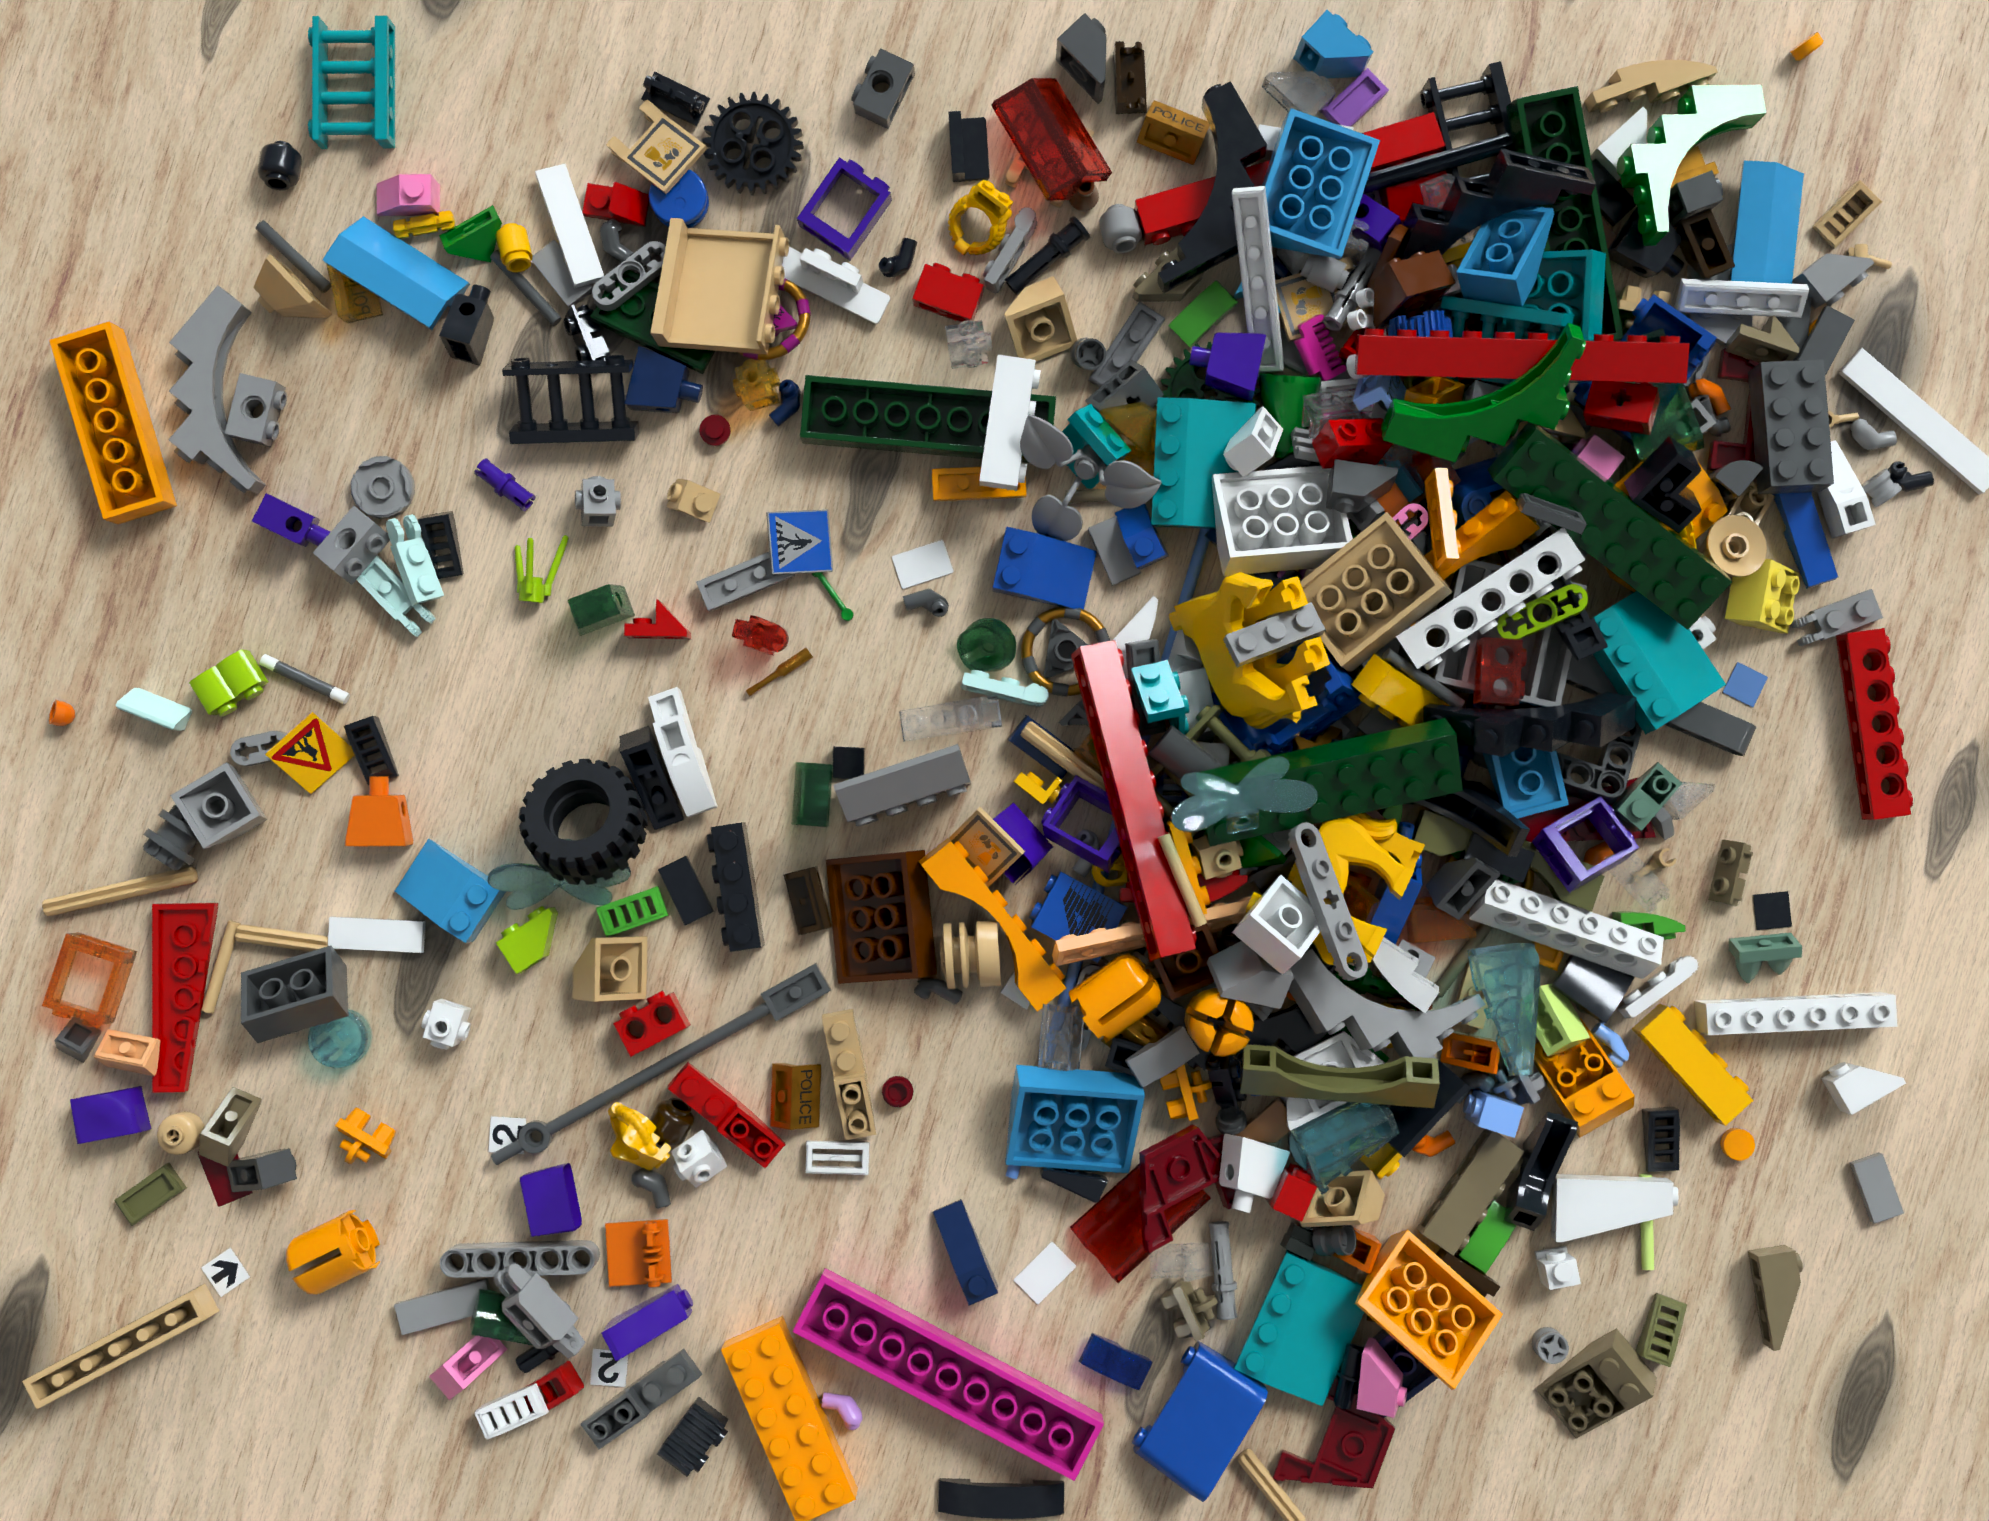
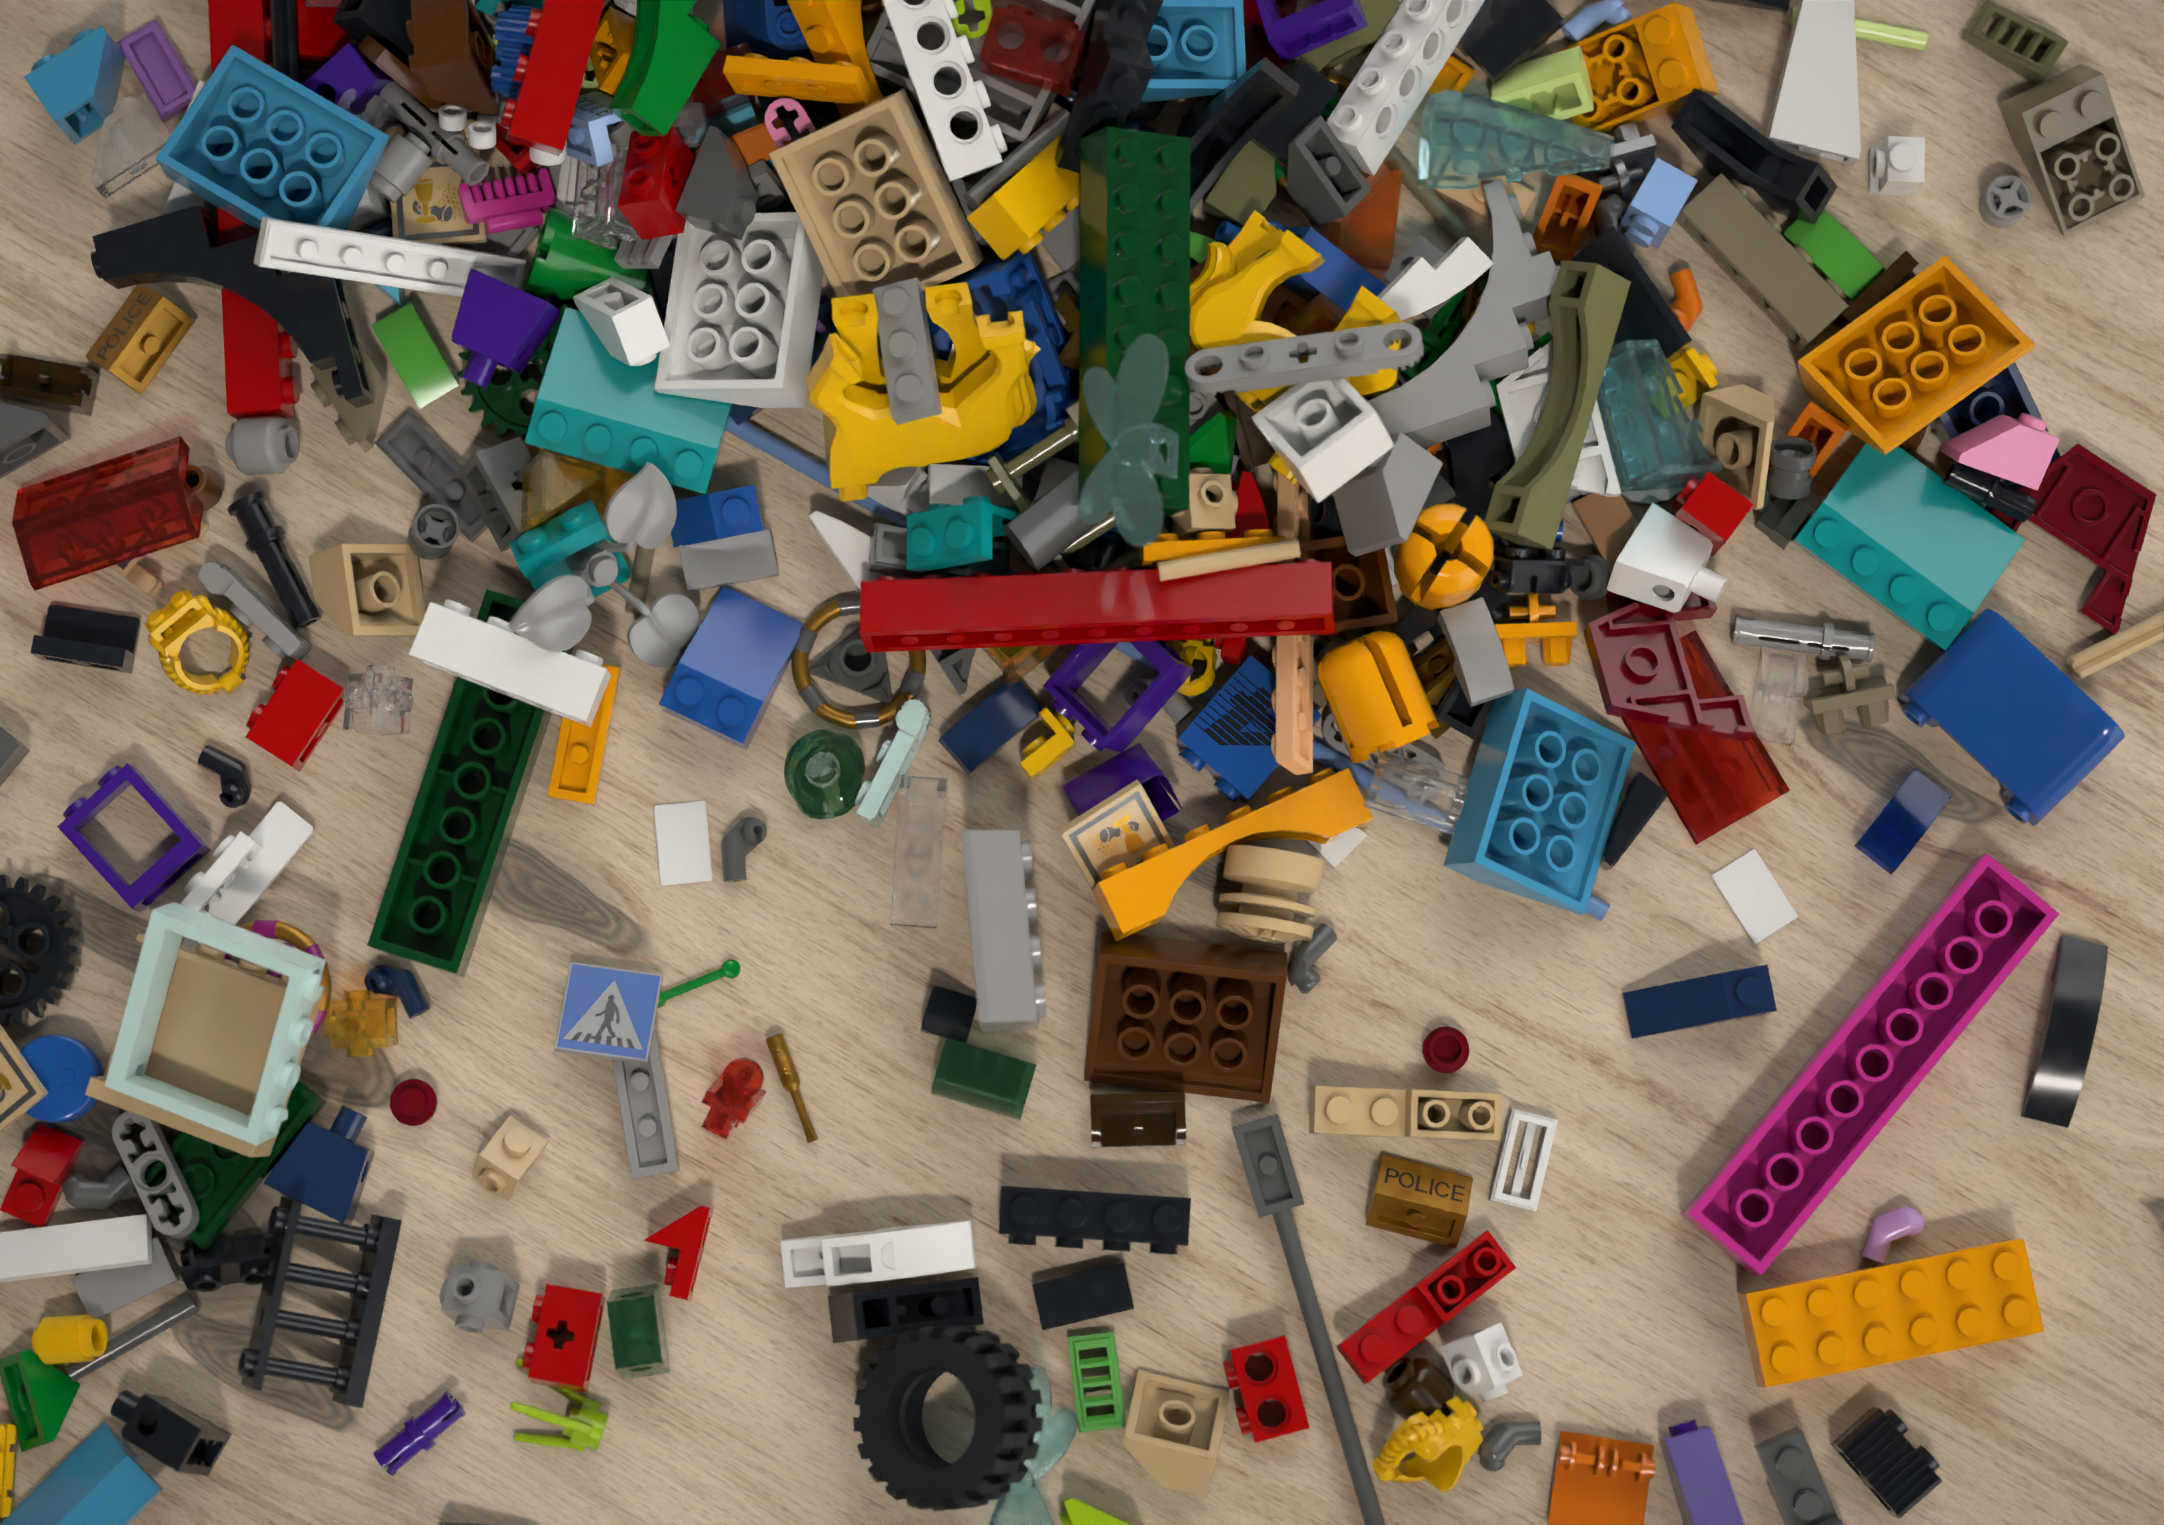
camera: 80 degrees left, 5 degrees down
tan axle [1020,721,1106,791] -> none
none -> light aqua window [104,902,326,1146]
none -> red brick [522,1284,606,1393]

